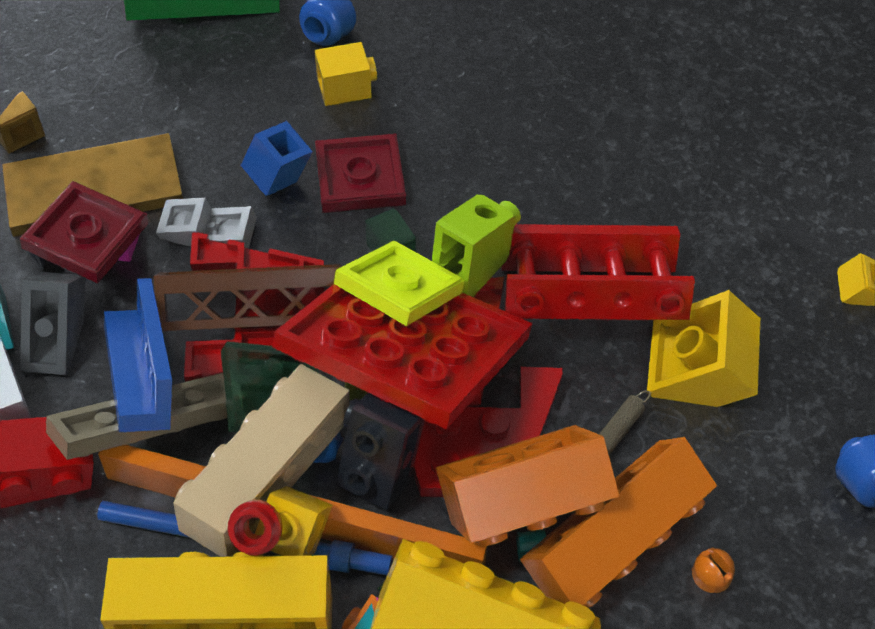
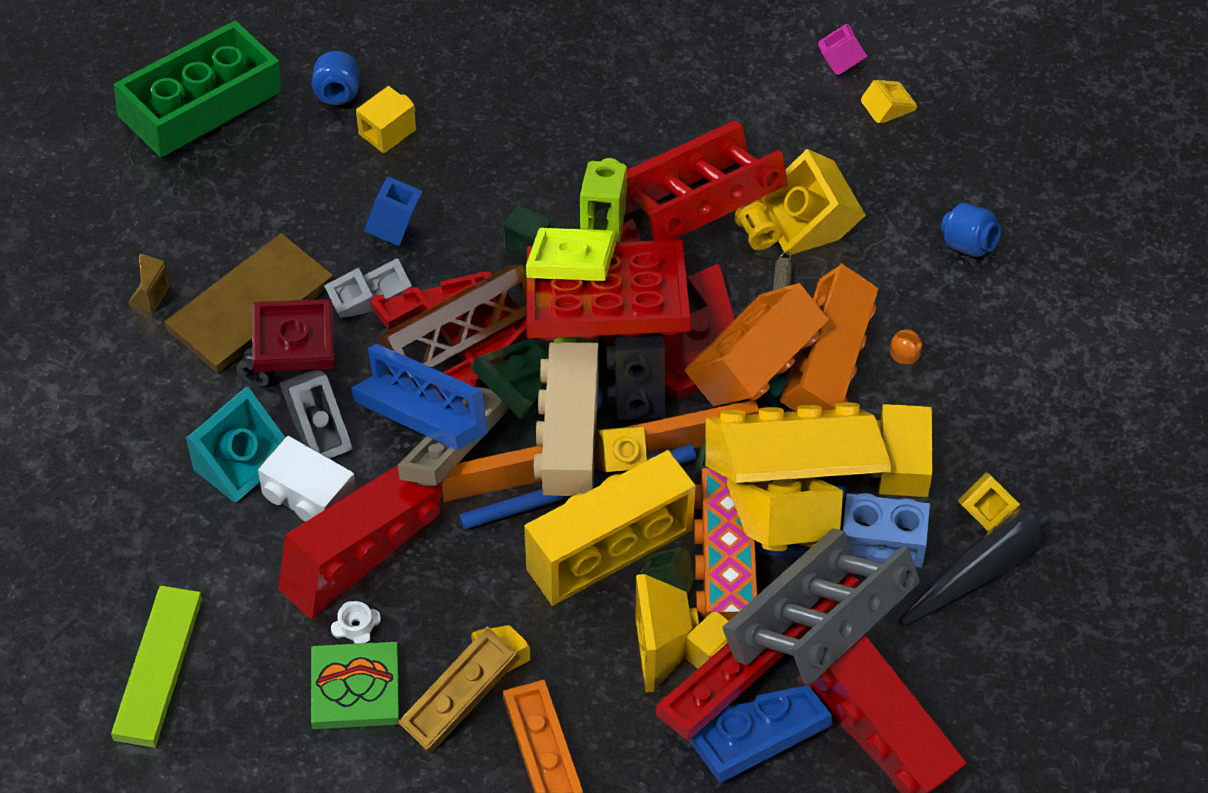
camera: 30 degrees left, 0 degrees up
red plate [228,500,283,555] -> none
dark red tile [315,133,406,213] -> none
none -> yellow bush [734,199,781,250]
none -> dark pink slope [818,24,868,75]

